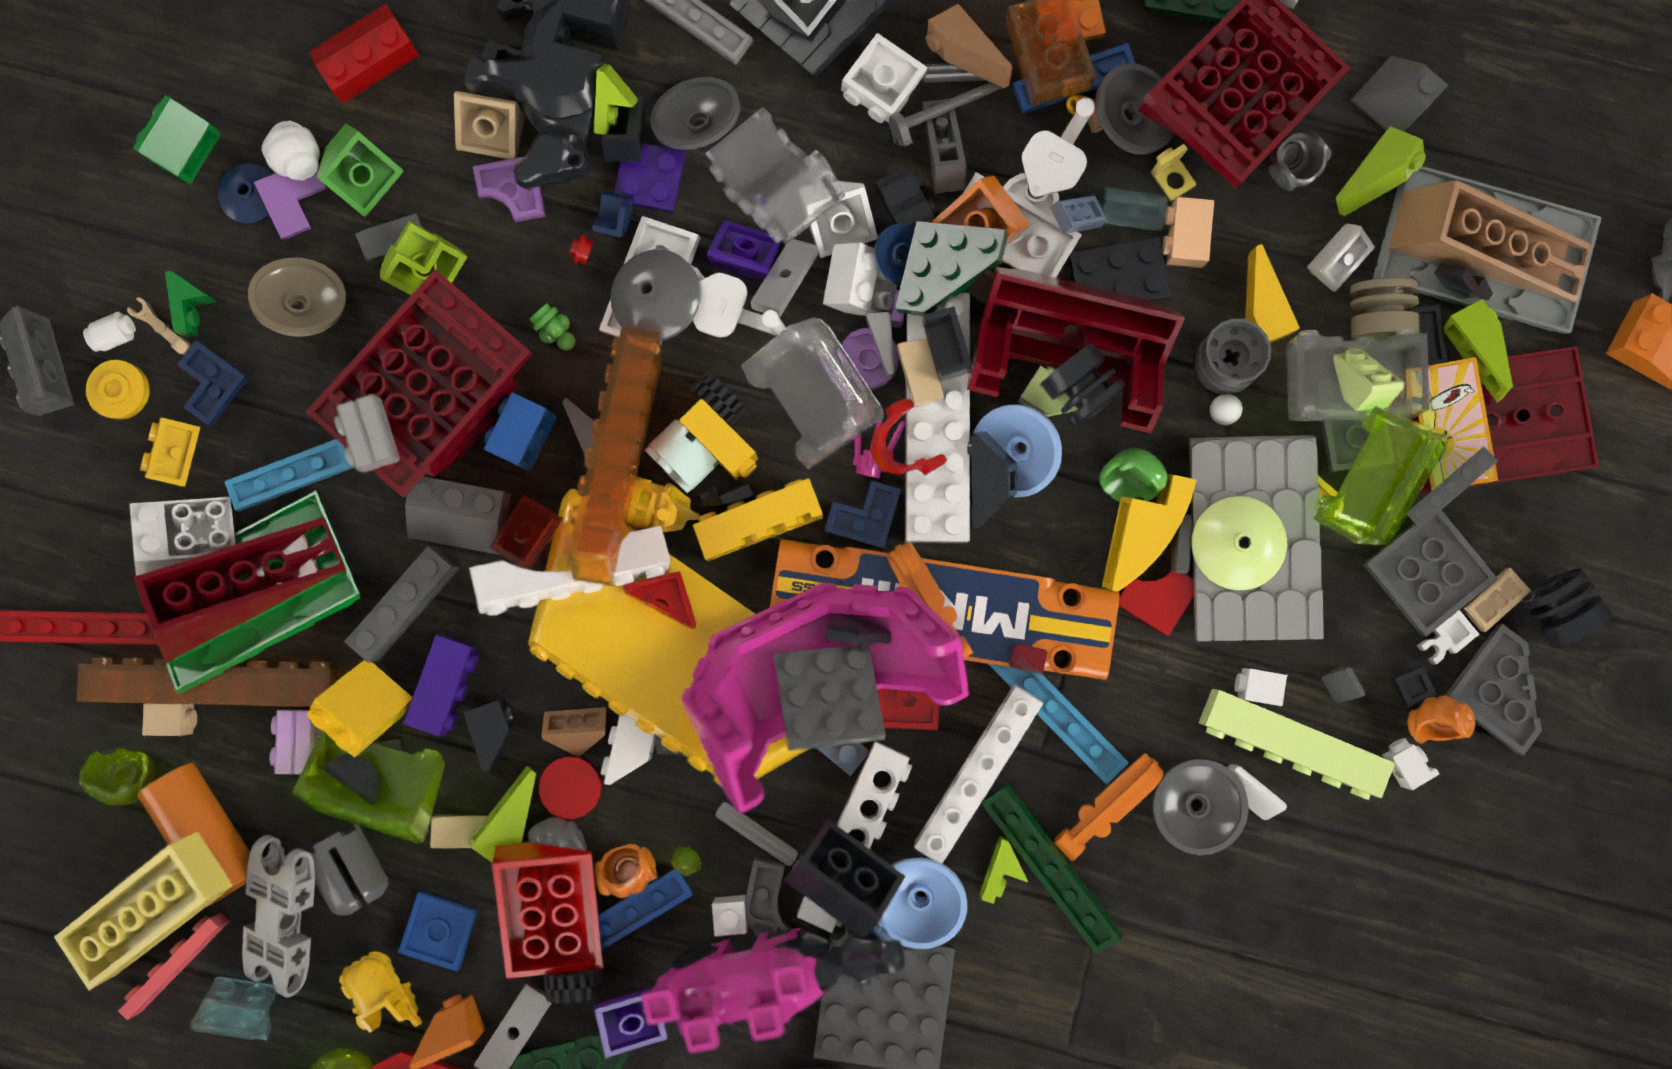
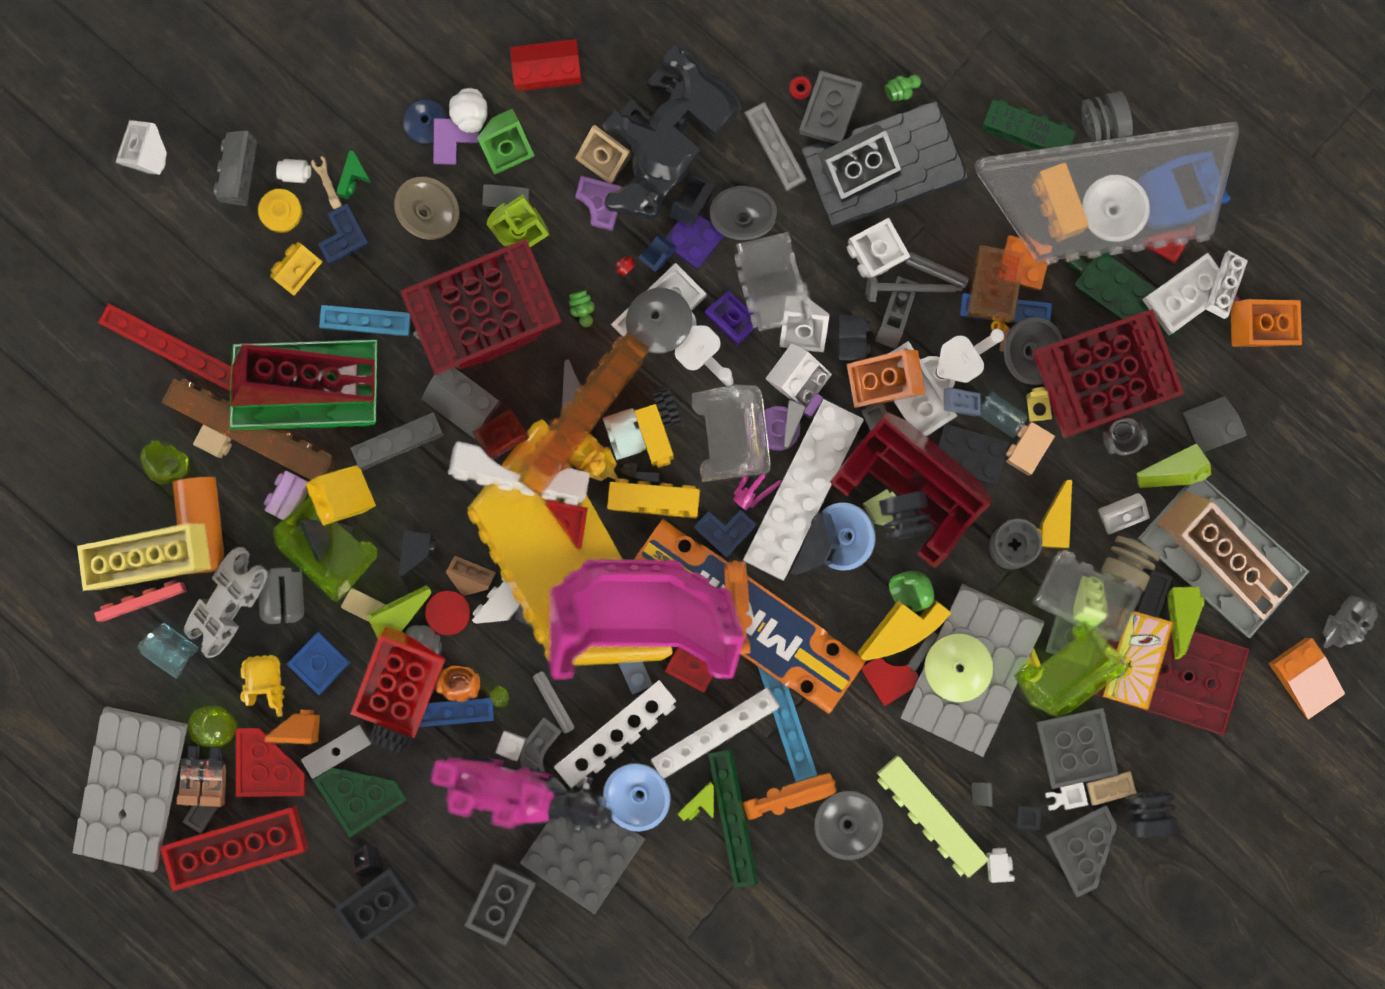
camera: 30 degrees right, 0 degrees up
white slope [130,497,236,576] -> none
slope [132,95,221,184] -> none
light grey brick [335,395,400,472] -> none
dark purple brick [404,635,479,737] -> none
blue brick [484,393,557,472] -> none
dark purple slope [593,987,667,1058] -> none
lime slope [594,64,638,135] -> none
light grey tile [751,238,819,317] -> none
dark grey plate [773,645,886,751] -> none
black brick [784,819,906,939] -> none
black slope [826,614,892,653] -> none
red helmet [871,398,947,476] -> none
dark blue dish [874,224,915,286] -> none
plate [895,221,1008,316] -> none
tan slope [897,338,944,407] -> none
black panel [922,306,972,382] -> none
medium nougat slope [926,4,1012,88] -> none
dark red slope [1009,643,1048,674] -> none
white piece [1210,394,1242,425] -> none
white slope [1227,764,1287,820] -> none
white brick [1235,668,1287,706] -> none
dark grey piece [1406,446,1498,528] -> none
orange hair [1407,696,1475,744] -> none
black slope [1434,263,1493,300] -> none

